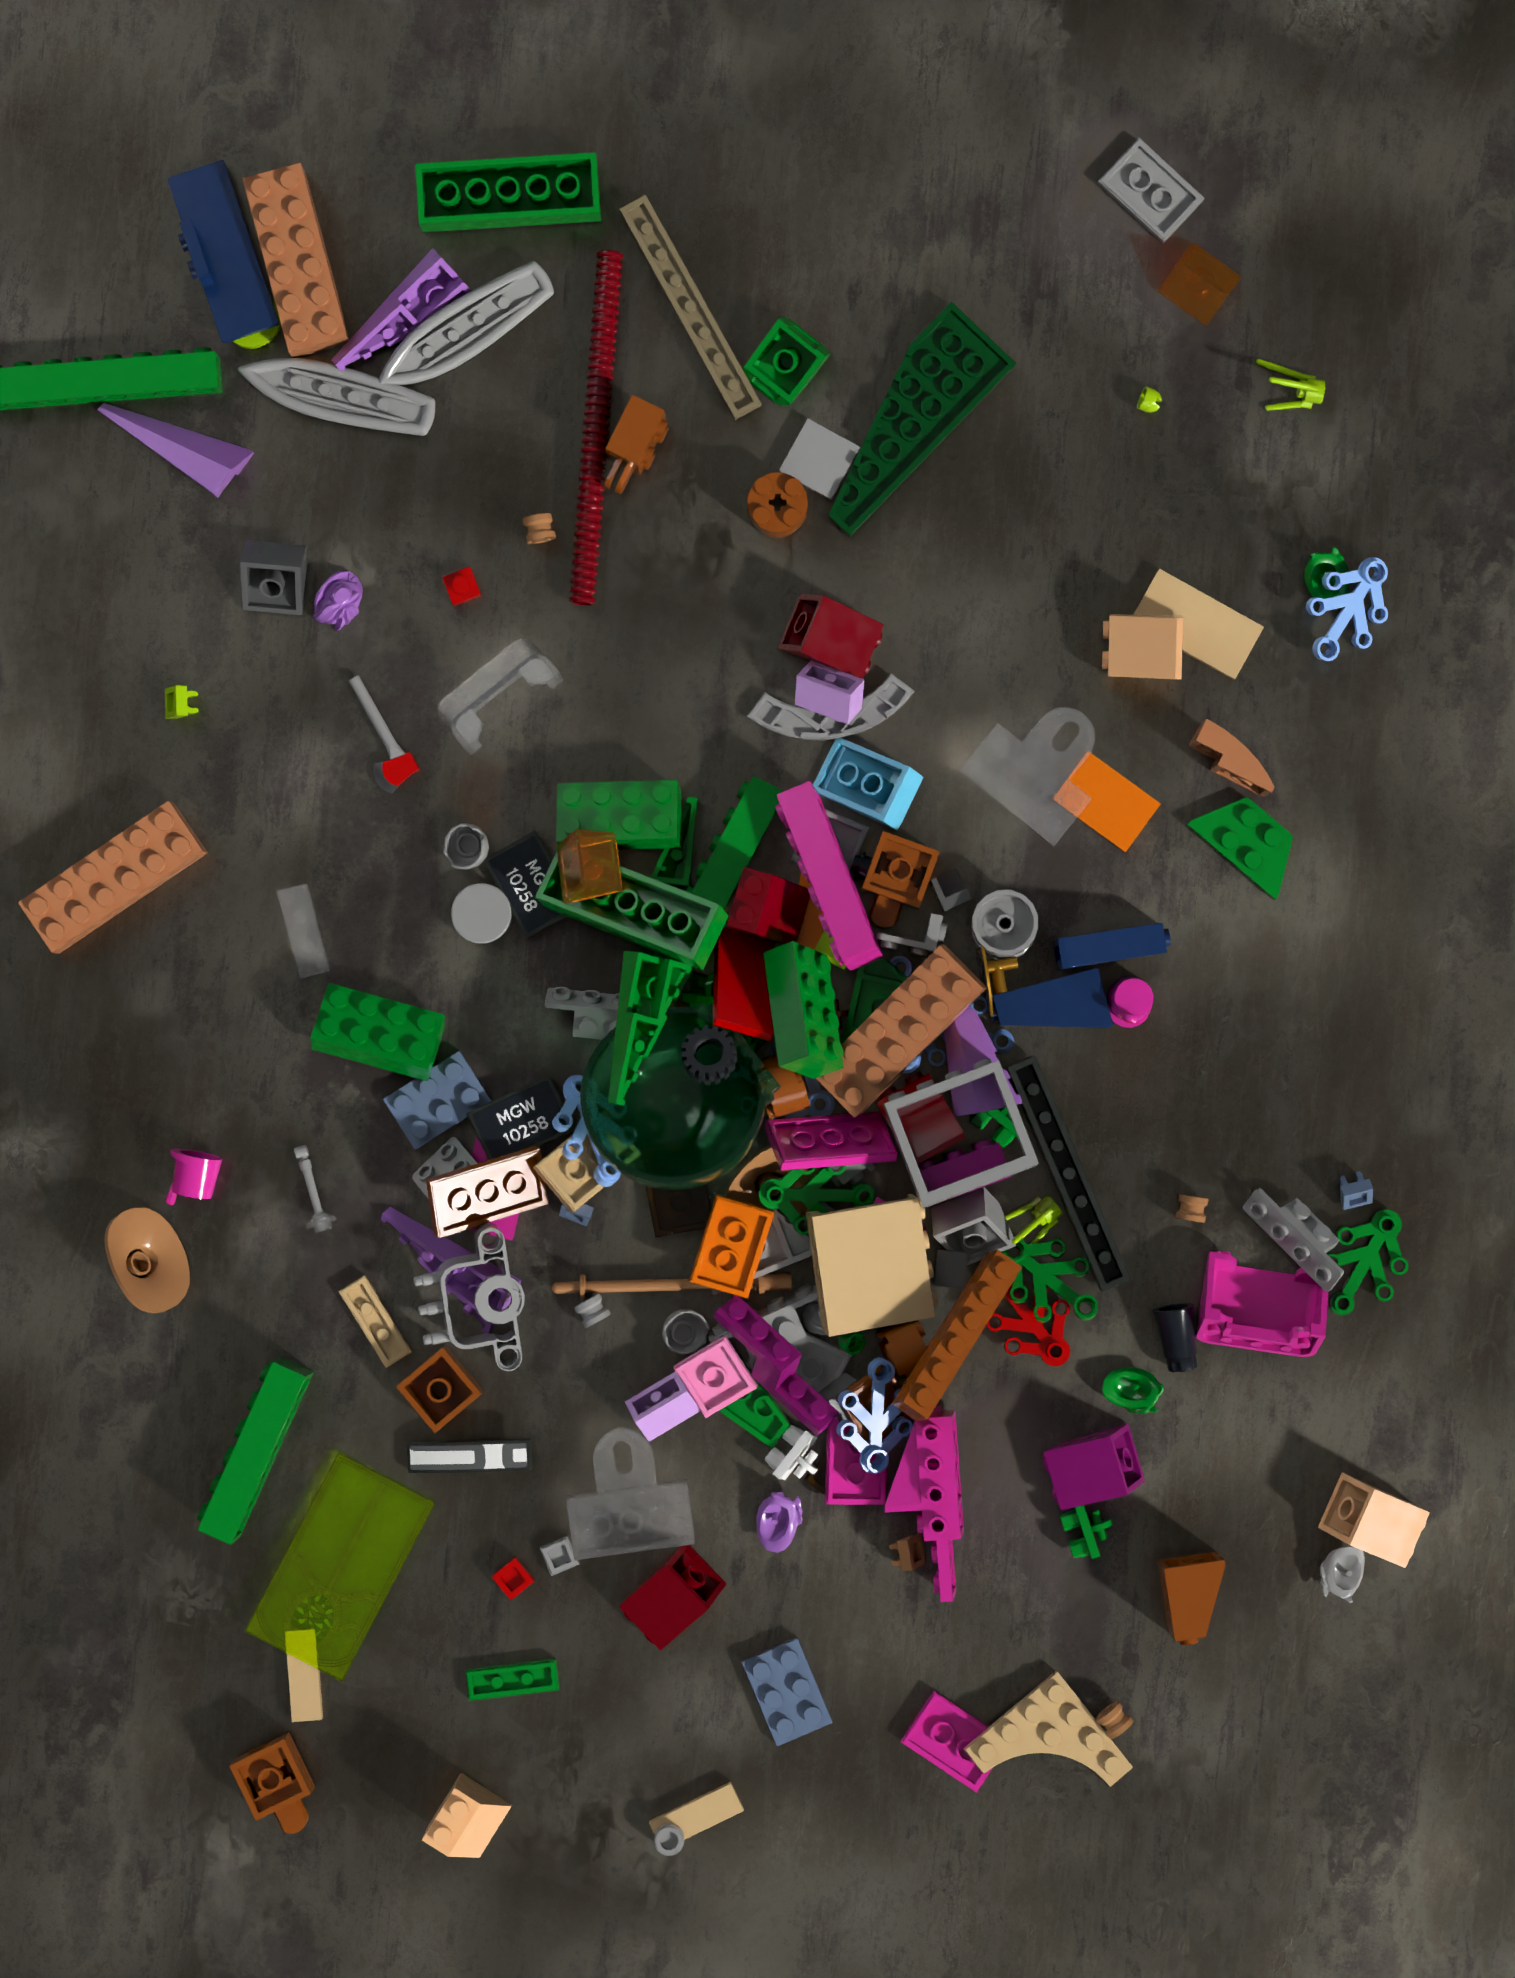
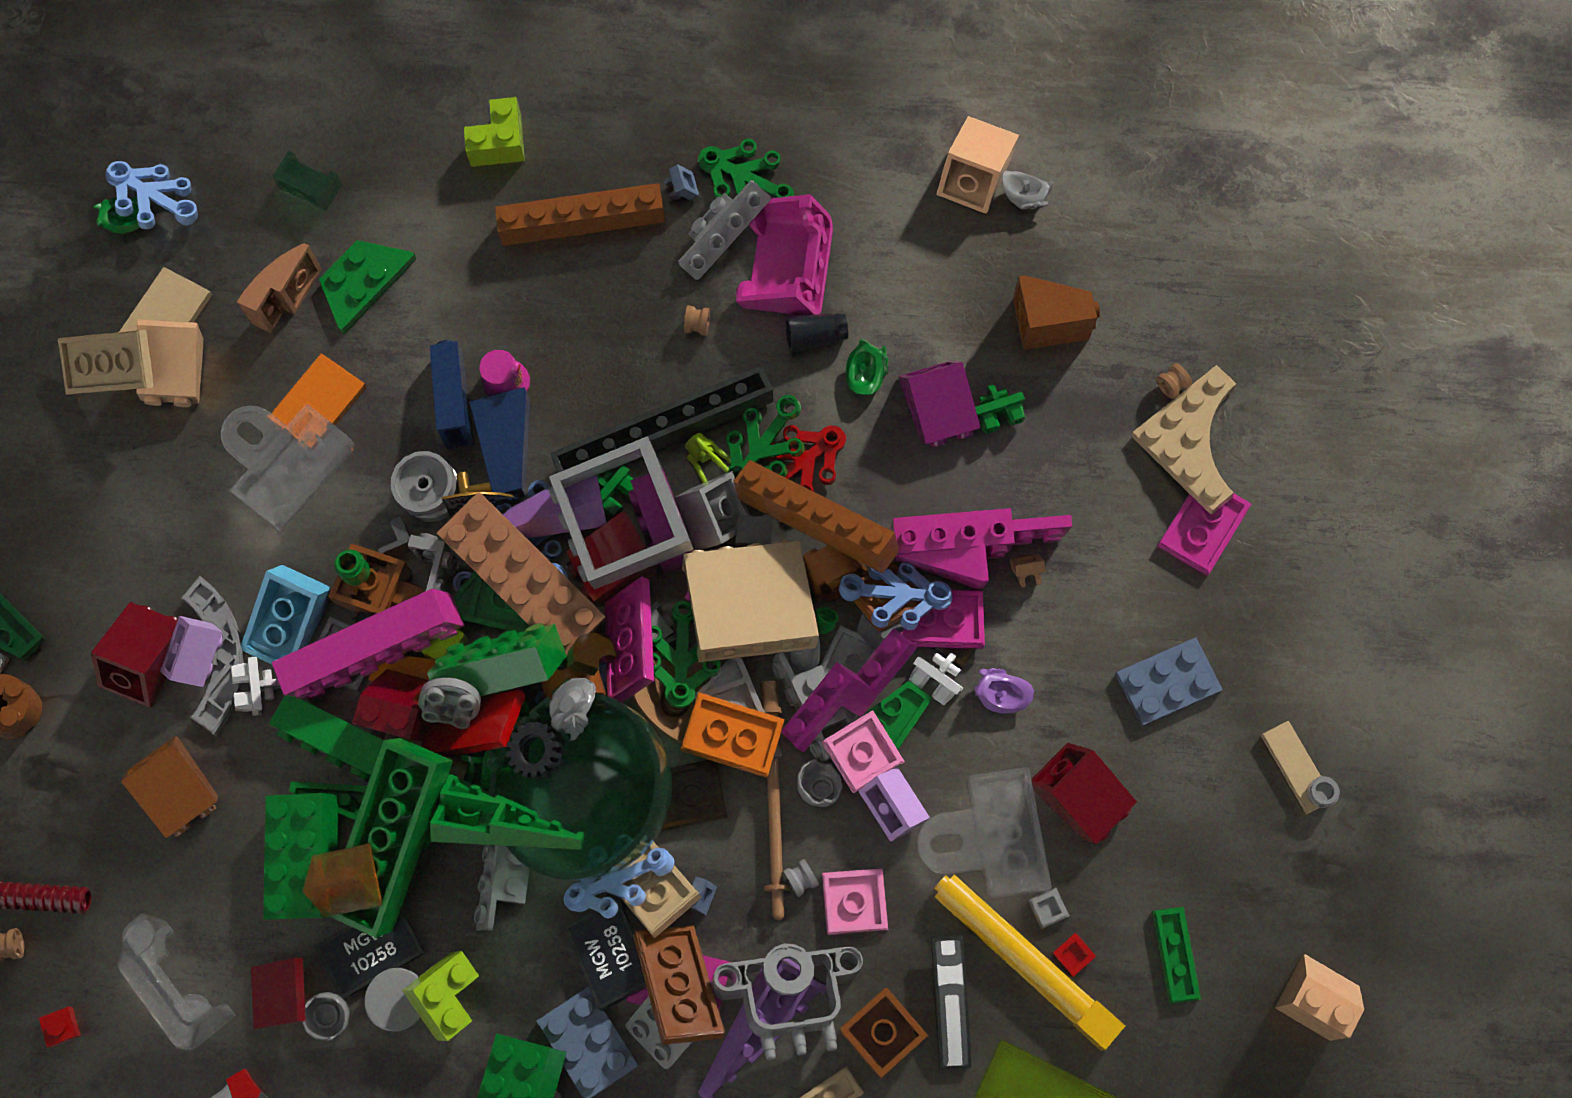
camera: 90 degrees left, 15 degrees down
none -> tan tile [58,330,154,394]
none -> dark orange slope [121,736,218,838]
none -> white hips [231,657,281,716]
none -> dark red tile [251,958,306,1029]
none -> clear green panel [272,151,342,211]
none -> green brick [334,549,370,586]
none -> lime brick [402,951,479,1041]
none -> light grey tile [418,678,481,729]
none -> lime brick [464,97,525,167]
none -> dark orange brick [495,183,665,246]
none -> light grey hat [549,678,596,741]
none -> dark brown tile [567,633,617,676]
none -> bright pink tile [822,868,888,935]
none -> yellow brick [934,874,1125,1051]

